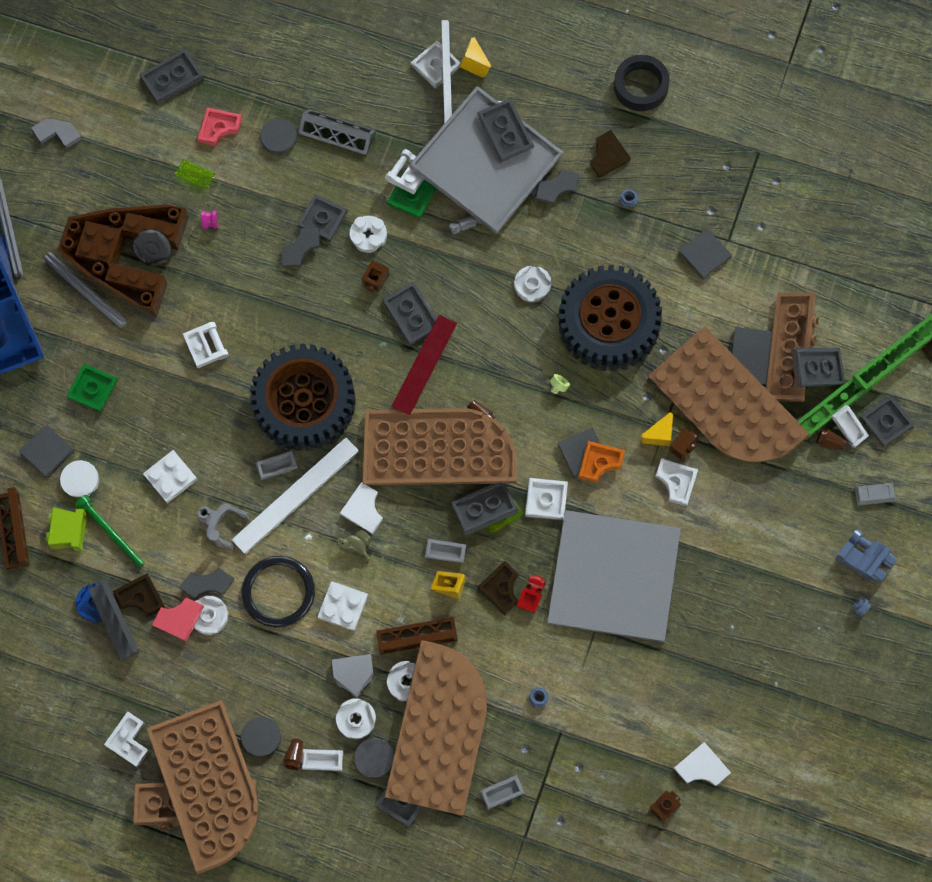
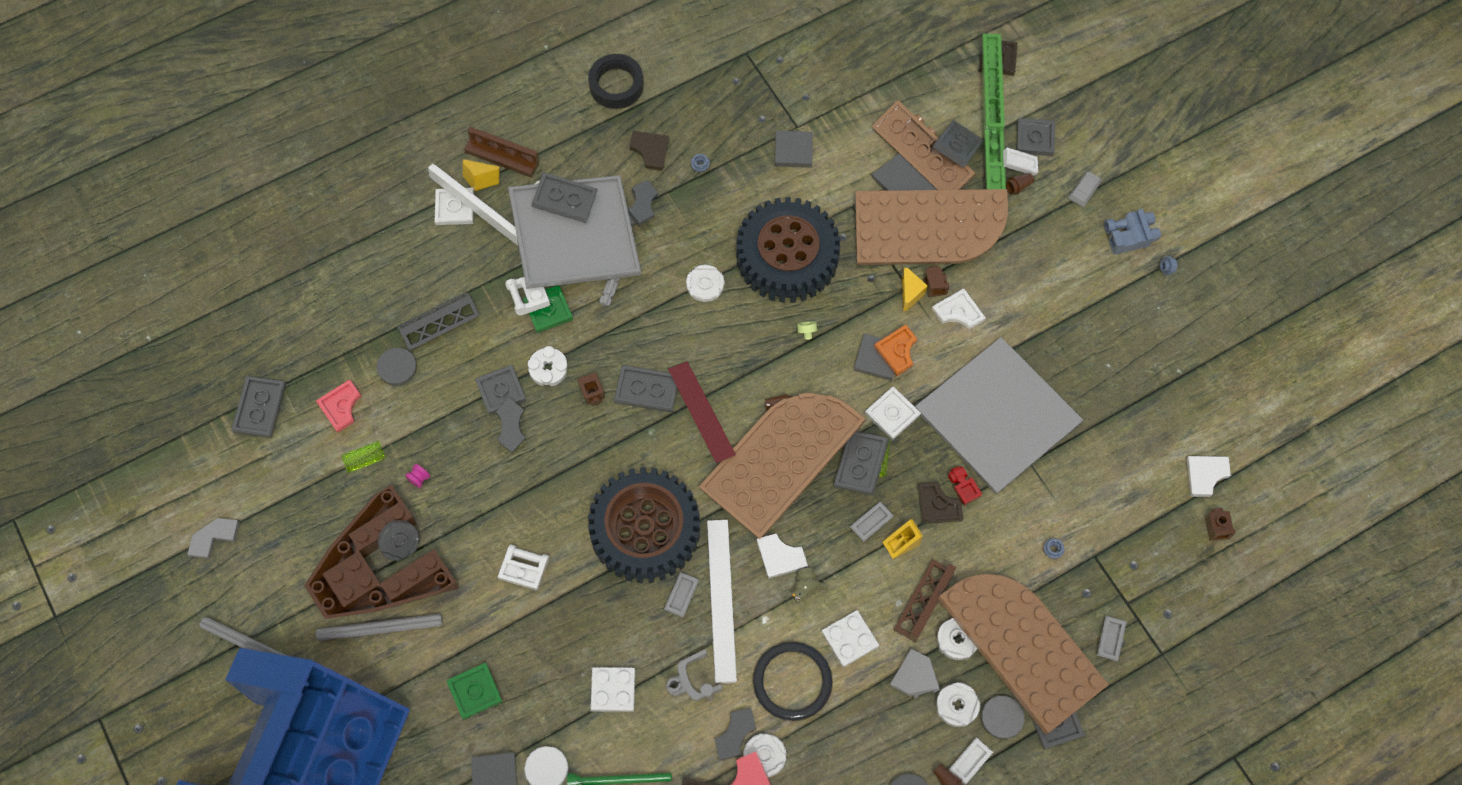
camera: 55 degrees left, 5 degrees down
none -> reddish brown fence [464,127,540,178]

